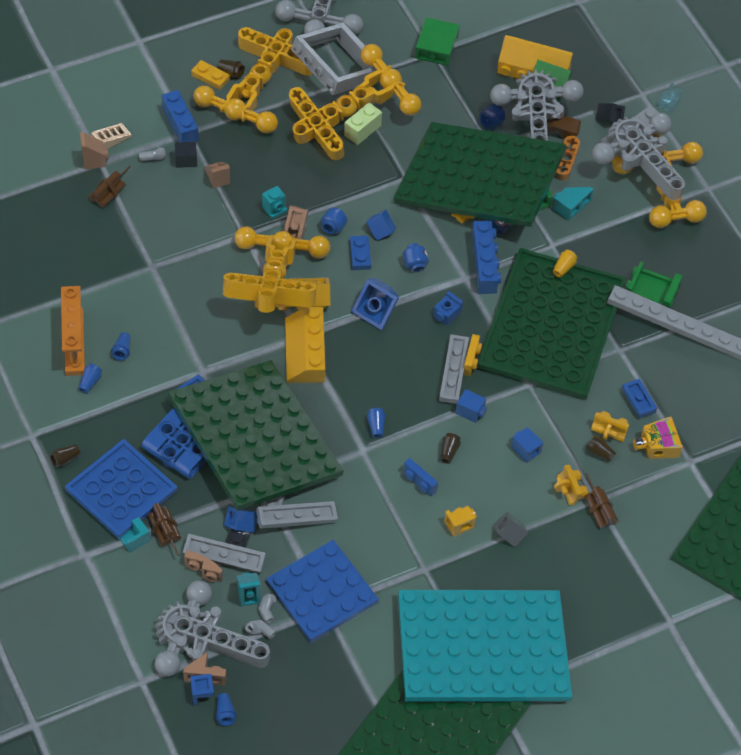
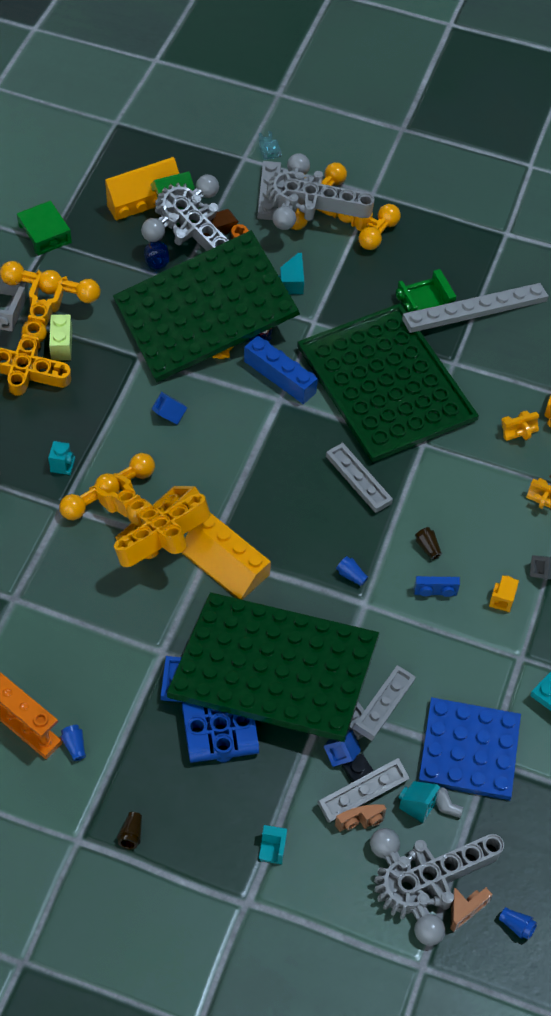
camera: 45 degrees left, 0 degrees up
blue plate [65,439,178,539] -> none
blue cone [111,332,131,361] -> none
reddish brown piece [148,503,181,556] -> none
blue panel [190,674,214,705] -> none
light grey arm [245,620,276,639] -> none
nougat slope [284,205,309,240] -> none
blue head [320,207,347,235] -> none
blue plate [350,236,371,270] -> none
blue slope [351,278,399,330] -> none
blue head [402,243,429,272] -> none
blue brick [433,291,463,326] -> none
blue brick [456,389,487,423] -> none
light orange plate [463,334,482,377] -> none
blue brick [512,427,543,463] -> none
light orange cone [553,250,578,278] -> none
dark brown cone [586,435,616,462] -> none
black panel [596,103,625,123] -> none
blue plate [622,378,657,419] -> none

